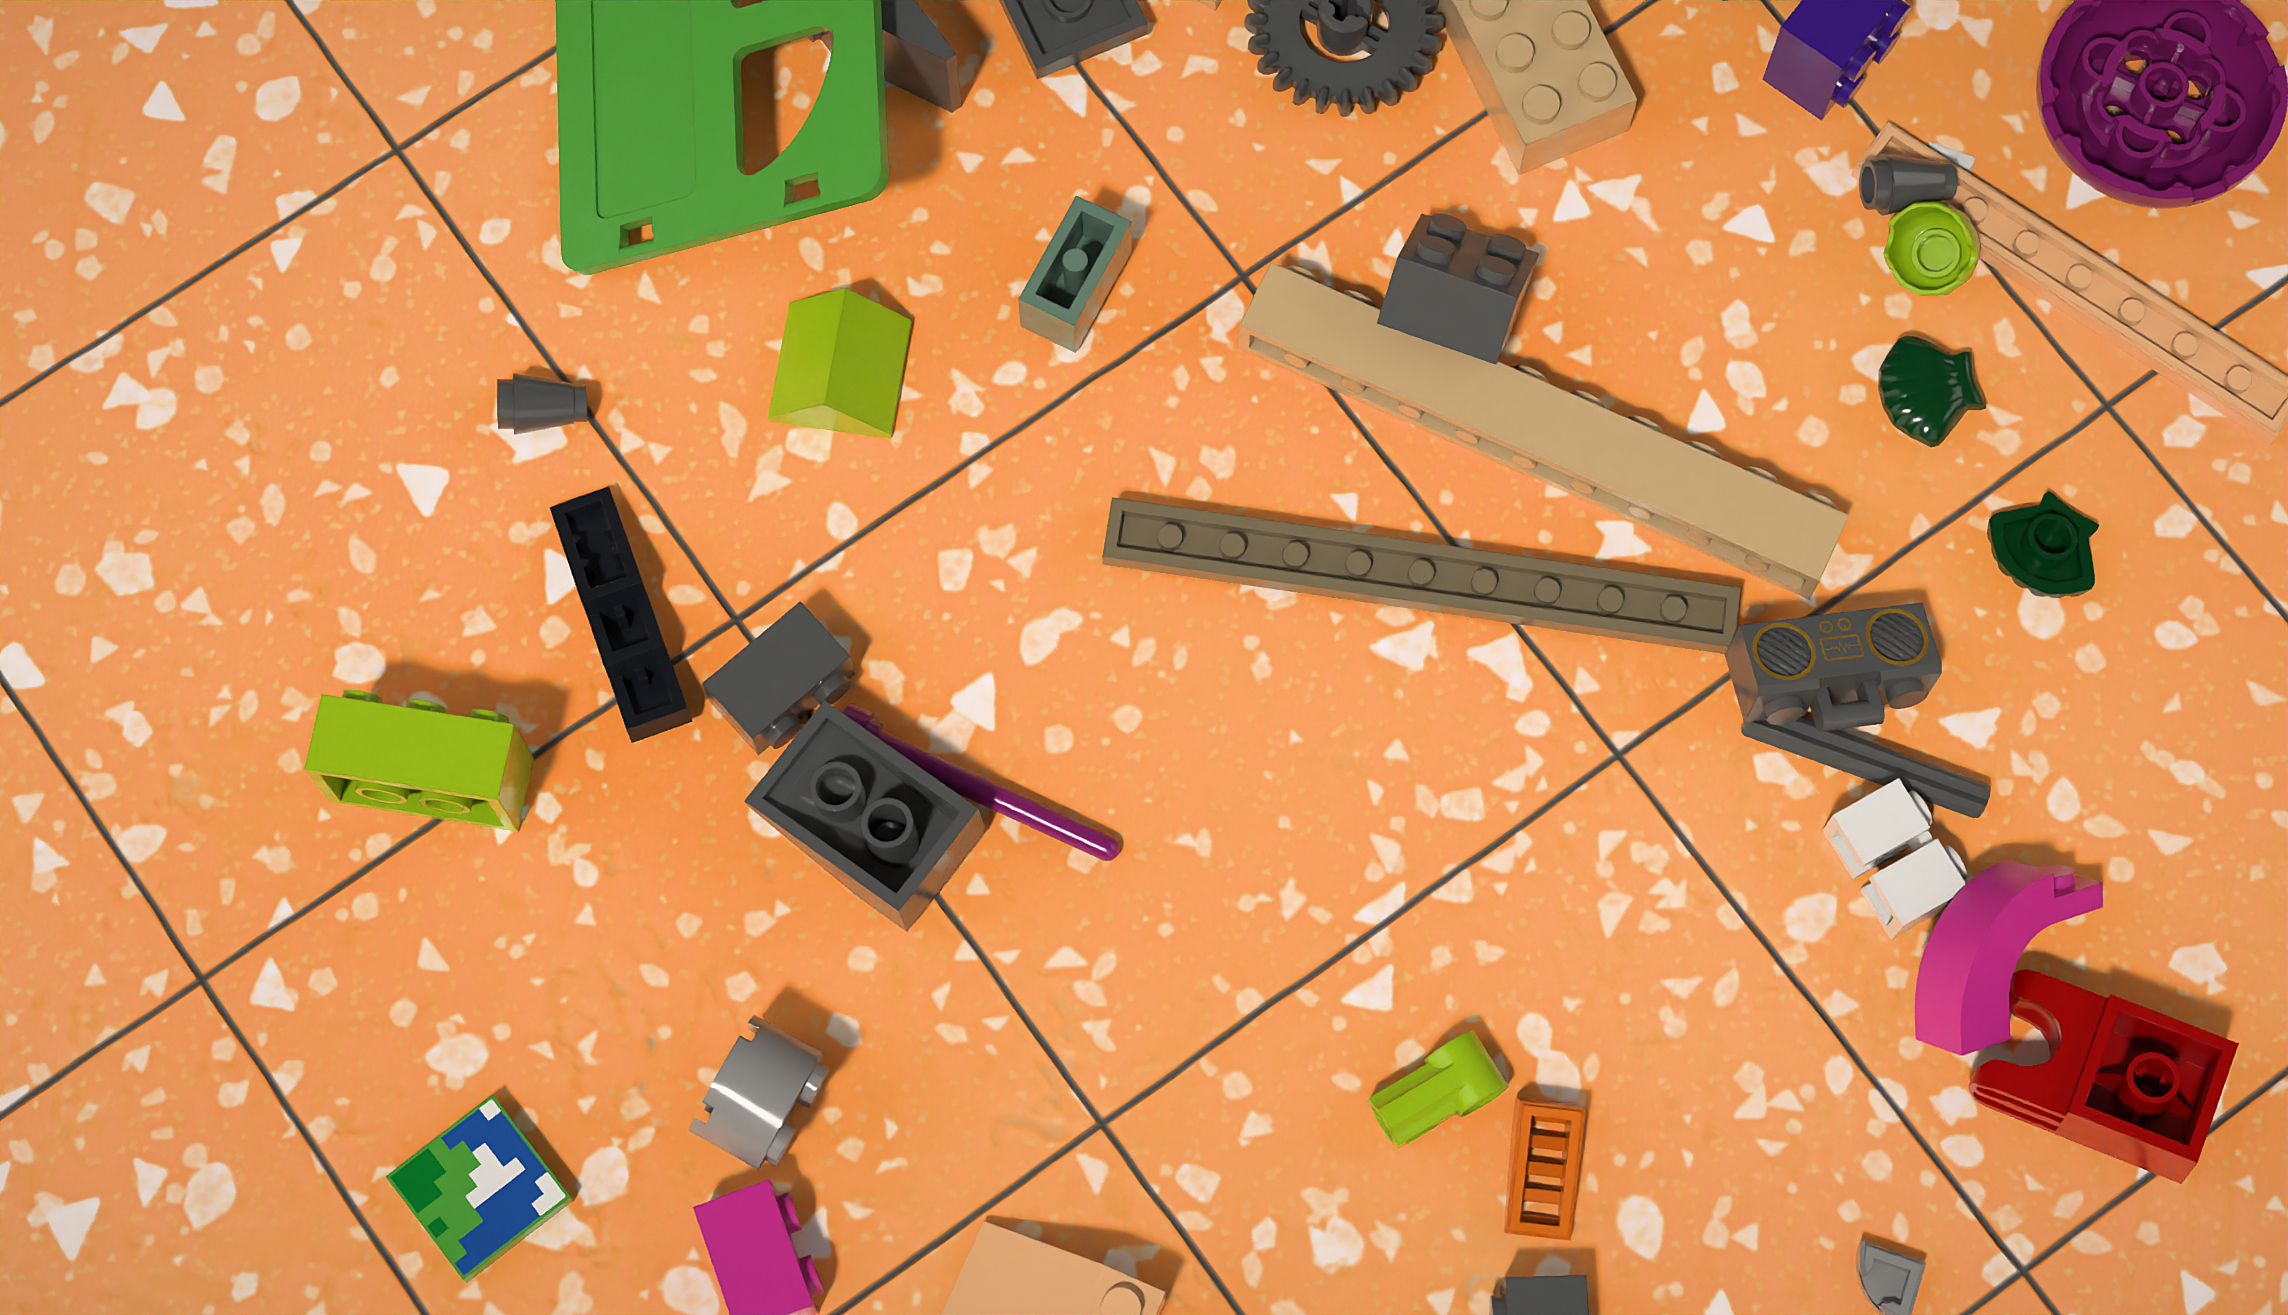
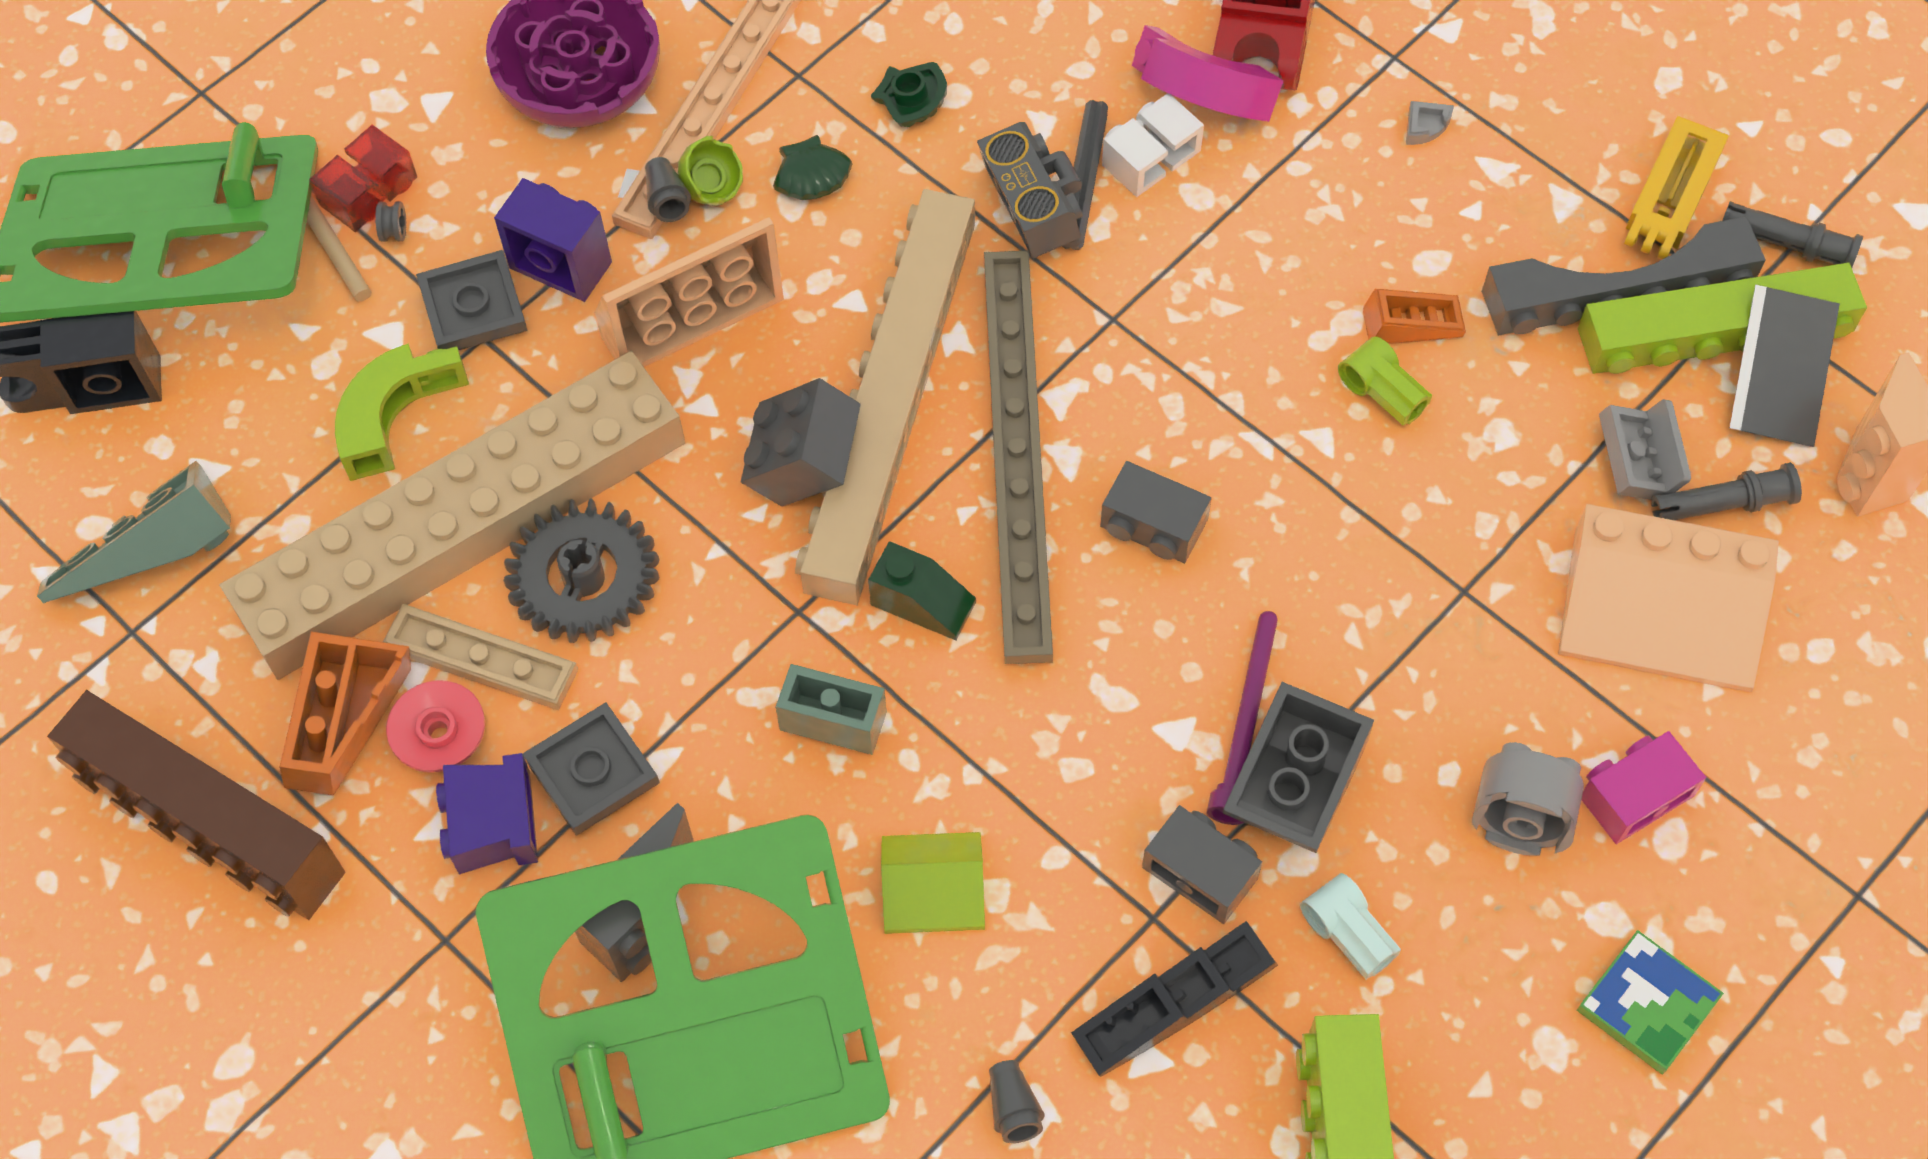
camera: 100 degrees left, 10 degrees down
none -> light nougat slope [594,217,784,367]
none -> dark green slope [868,541,976,641]
none -> dark grey brick [1100,460,1212,564]
none -> light aqua piece [1300,873,1401,980]

